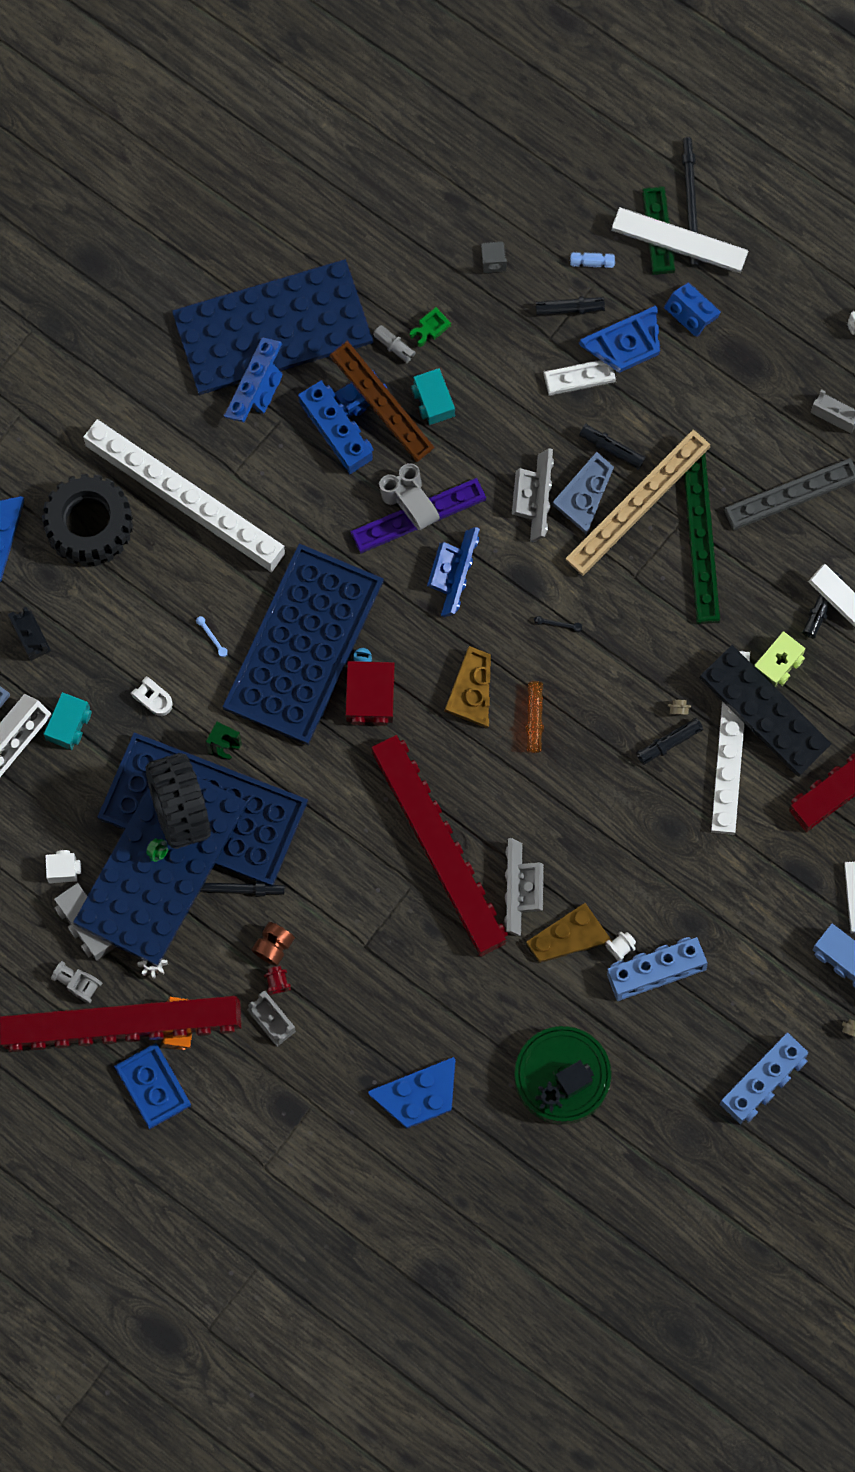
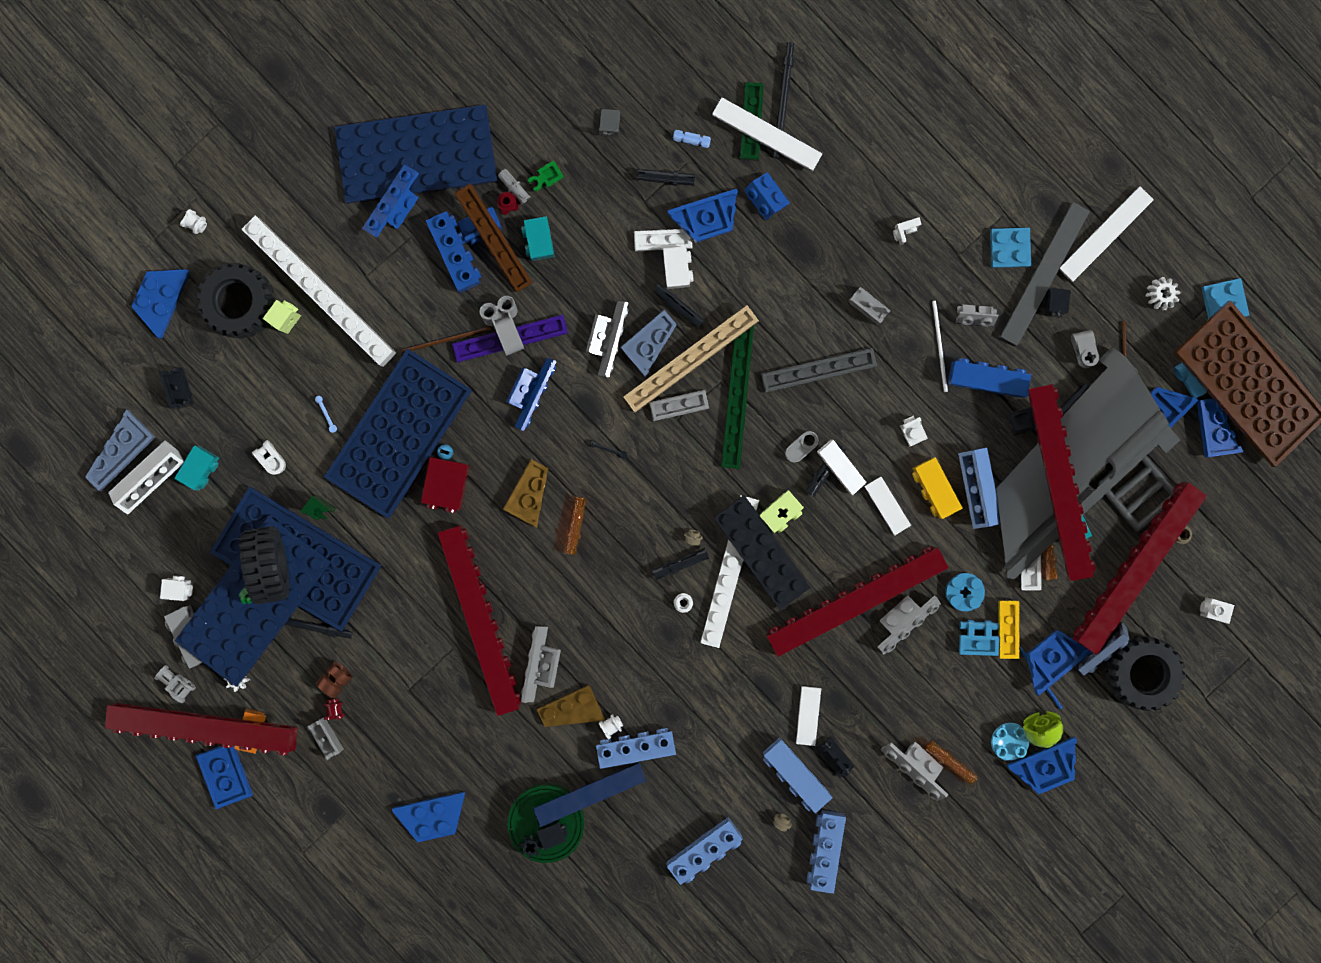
camera: 10 degrees right, 15 degrees up
none -> white brick [180,209,207,234]
none -> yellowish green brick [263,300,301,334]
none -> reddish brown piece [401,327,491,353]
none -> dark red brick [497,192,519,215]
none -> dark blue tile [533,763,646,827]
none -> light grey tile [649,390,709,421]
none -> white brick [663,246,693,289]
none -> white plate [674,593,693,613]
none -> light grey piece [785,431,819,463]

